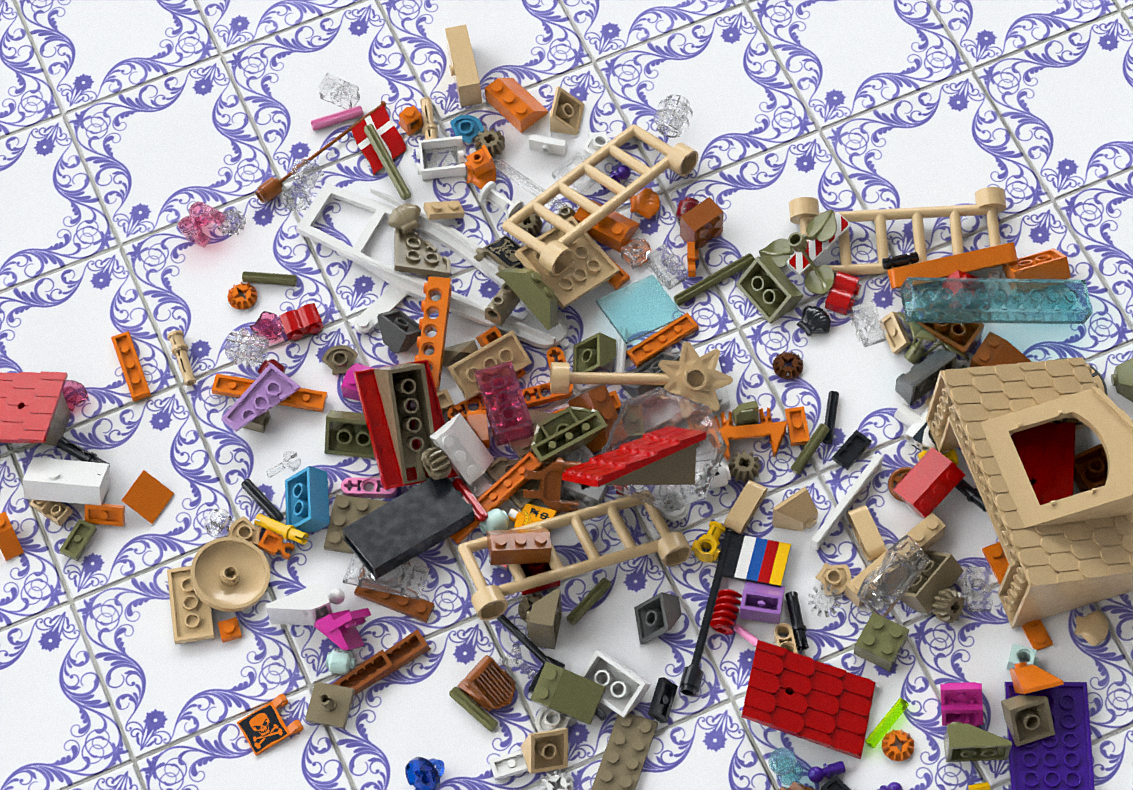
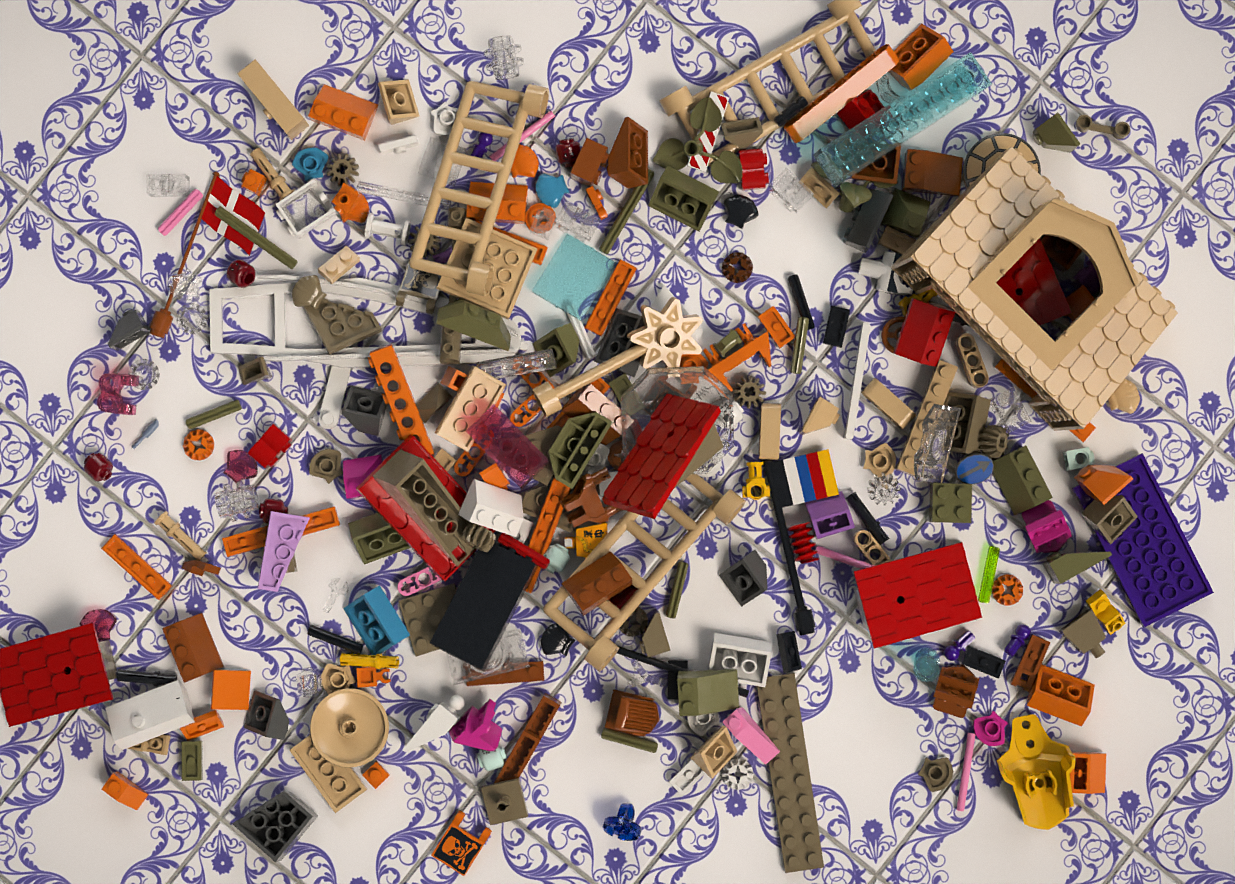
camera: 25 degrees left, 25 degrees up
none -> dark red head [84,453,113,482]
none -> dark grey slope [108,309,150,351]
none -> sand blue piece [132,420,159,449]
none -> dark orange slope [162,613,224,683]
none -> dark orange slope [182,560,221,576]
none -> dark red head [227,260,256,288]
none -> dark grey wedge [232,791,318,862]
none -> dark tan slope [238,356,272,385]
none -> dark grey slope [244,690,290,740]
none -> clear plate [476,349,557,379]
none -> bright pink bar [489,110,555,161]
none -> dark azure animal [535,173,570,208]
none -> black animal [540,623,576,656]
none -> dark orange slope [607,117,648,189]
none -> dark tan slope [721,117,763,150]
none -> bright pink slope [723,707,780,765]
none -> tan beam [955,333,989,388]
none -> blue piece [955,453,994,484]
none -> olive slope [993,445,1053,516]

